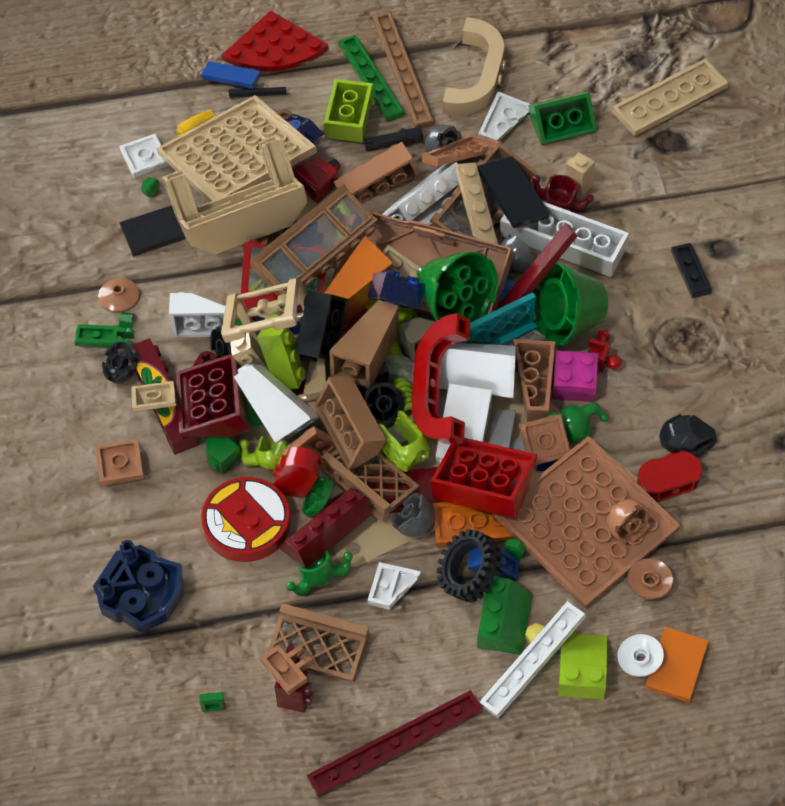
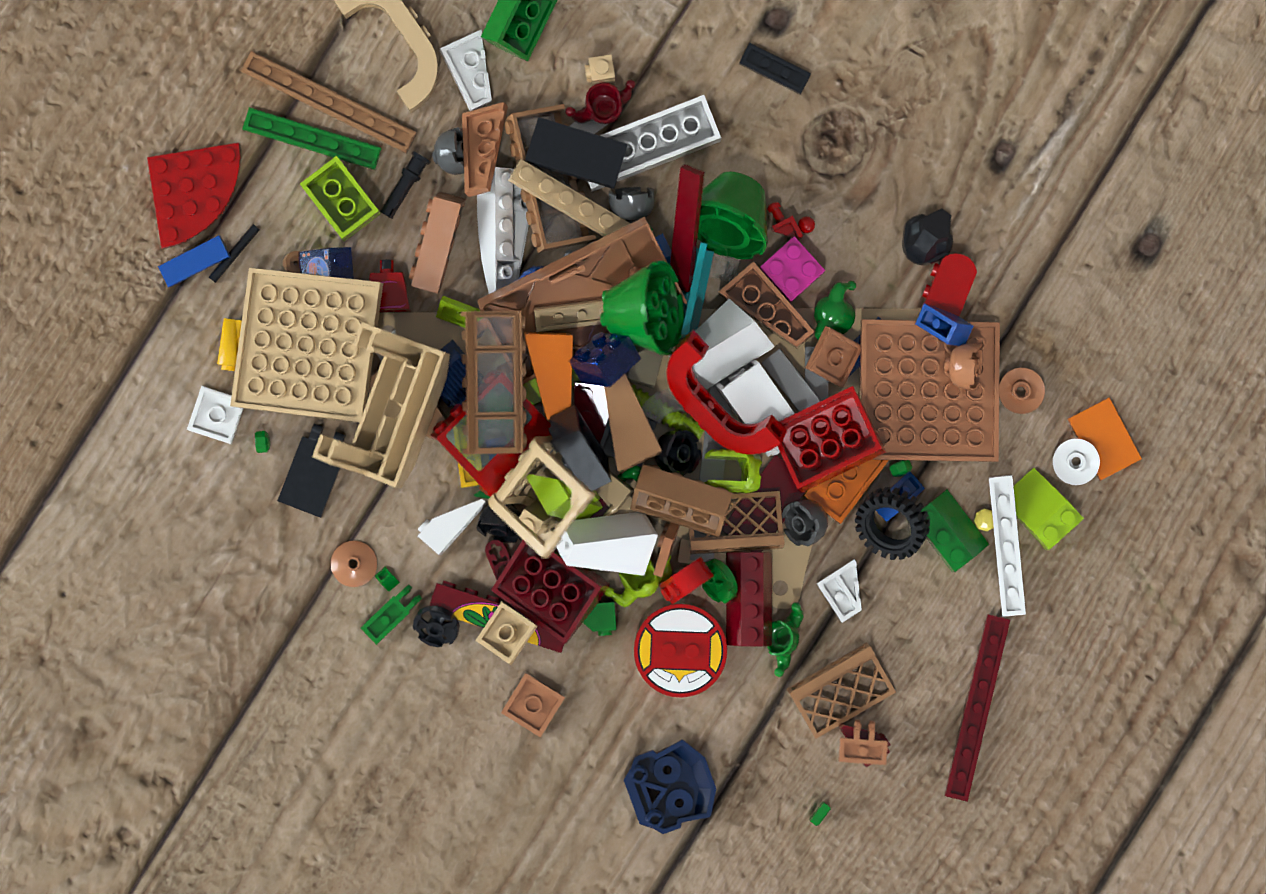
camera: 50 degrees left, 30 degrees up
none -> blue slope [915,303,974,346]

